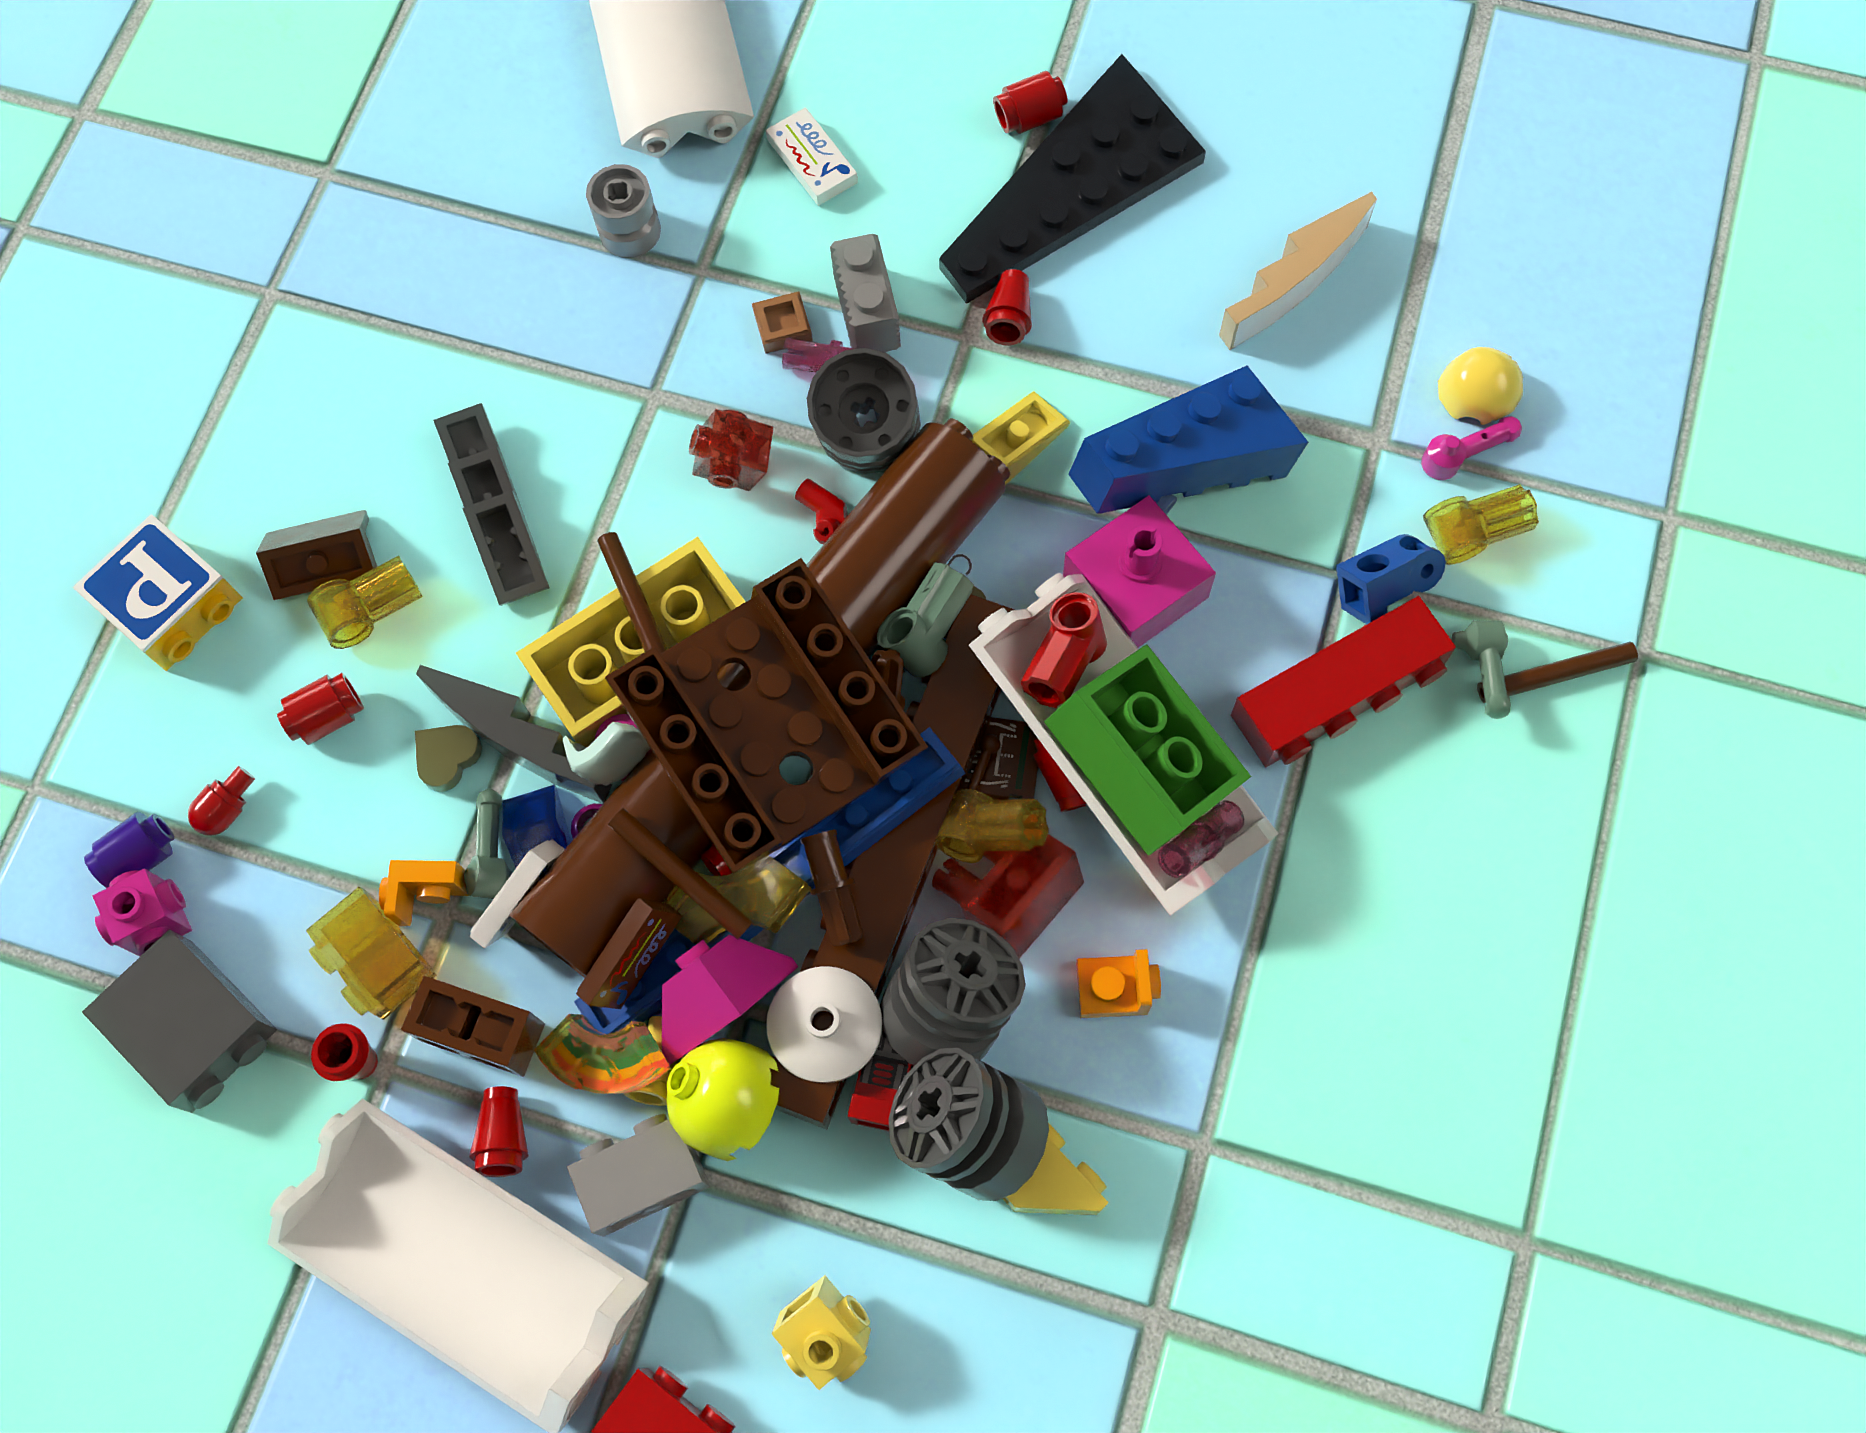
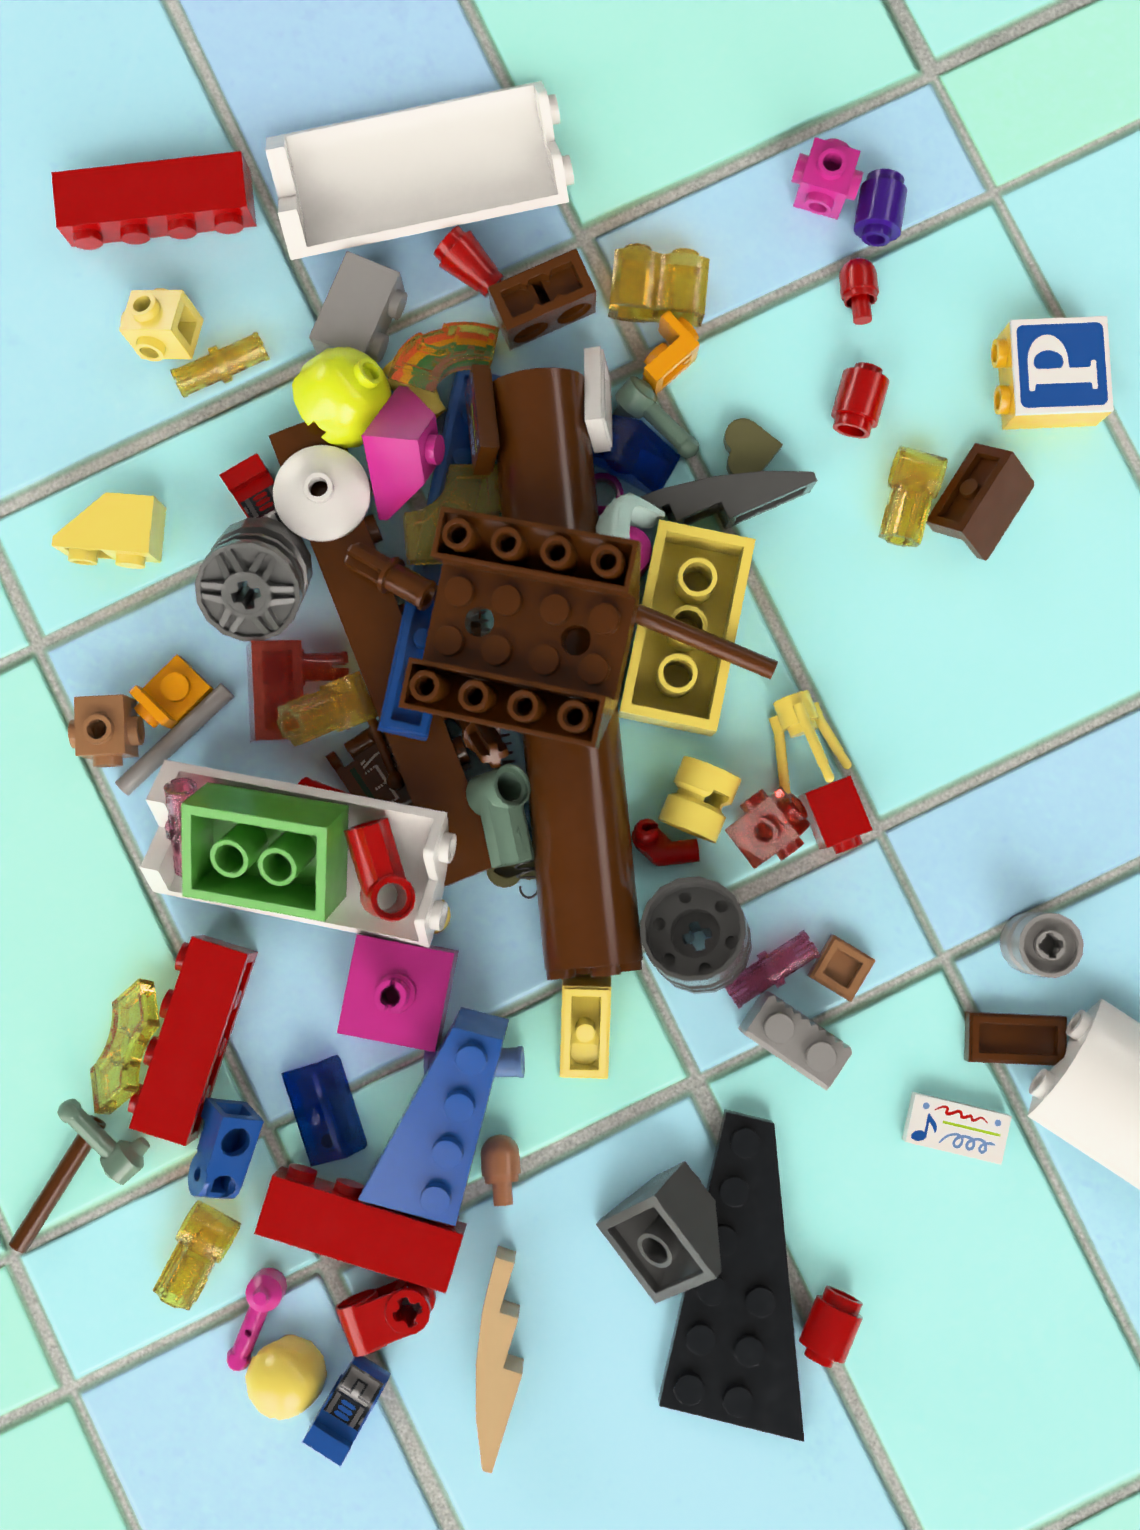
camera: 135 degrees right, 15 degrees up
dark grey brick [82,929,277,1113] -> none
red cone [311,1023,378,1081] -> none
dark grey slope [433,403,550,606] -> none
reddish brown bar [608,808,753,939] -> none
dark grey wheel [889,1048,1049,1201] -> none
red cone [982,269,1032,346] -> none
none -> medium nougat brick [68,694,145,767]
none -> clear yellow tile [90,978,160,1115]
none -> light grey bar [115,683,234,796]
none -> clear yellow pin [170,331,271,398]
none -> red brick [254,1163,467,1294]
none -> clear blue slope [281,1055,367,1167]
none -> leg [302,1356,391,1467]
none -> red piece [335,1279,436,1357]
none -> nougat cylinder [480,1134,521,1206]
none -> dark grey slope [596,1161,722,1304]
none -> light yellow wheel [658,756,742,843]
none -> light yellow plant [768,690,852,815]
none -> red brick [798,775,873,854]
none -> reddish brown tile [964,1011,1067,1066]

